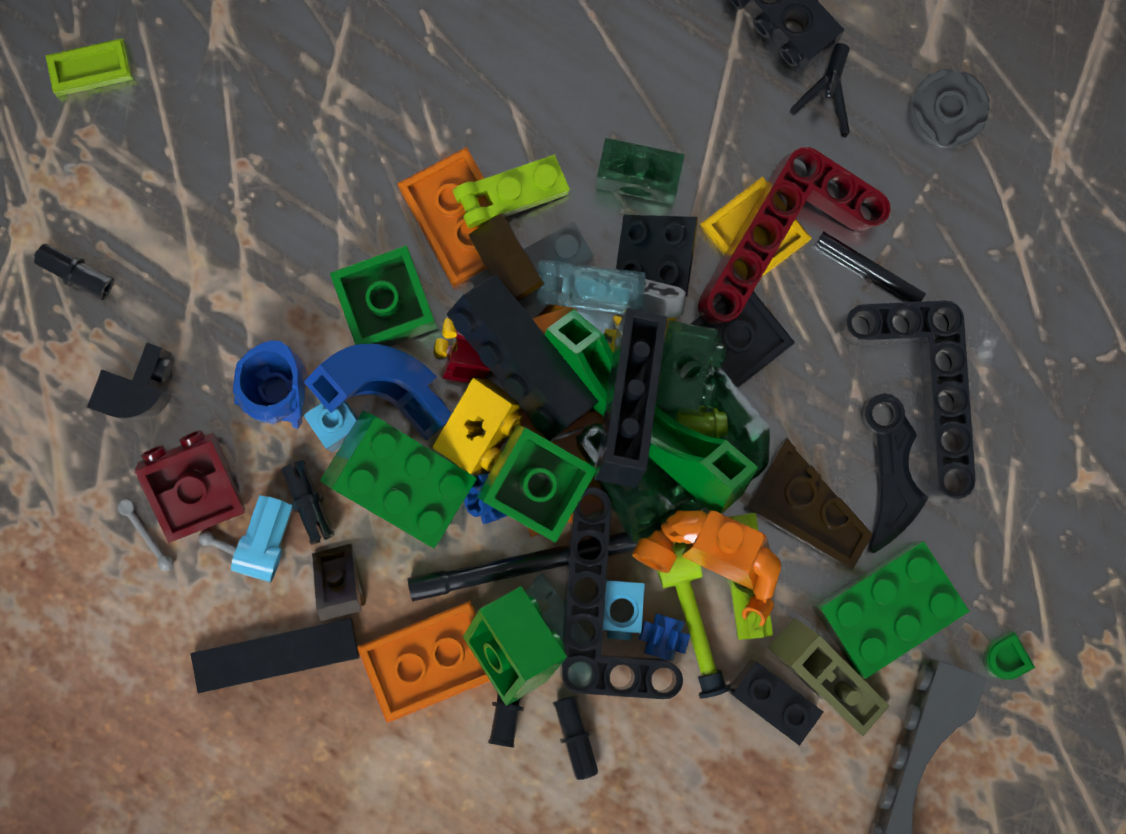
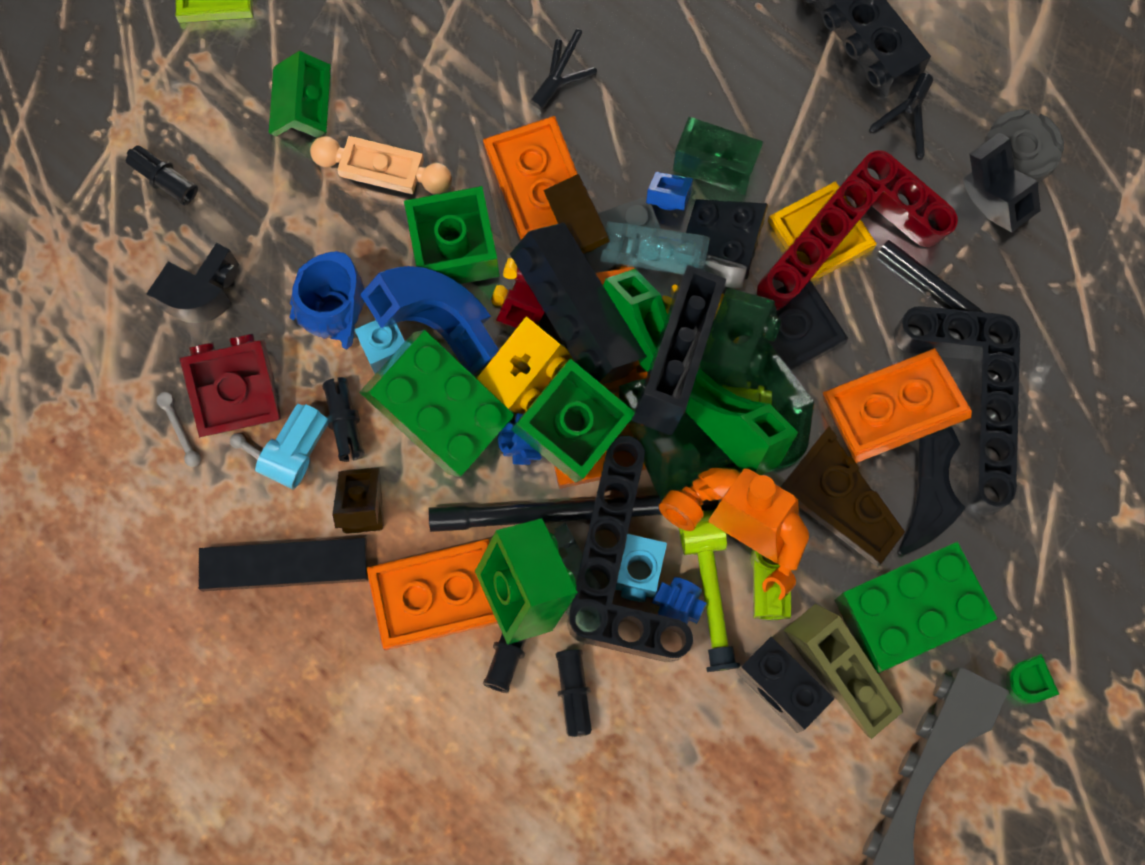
camera: 10 degrees right, 10 degrees down
lime plate [453,154,570,228] -> none
none -> green panel [269,51,331,138]
none -> light nougat plate [310,136,452,194]
none -> black plant [530,28,597,110]
none -> blue plate [646,172,693,210]
none -> orange tile [822,348,972,463]
none -> black brick [963,133,1041,232]

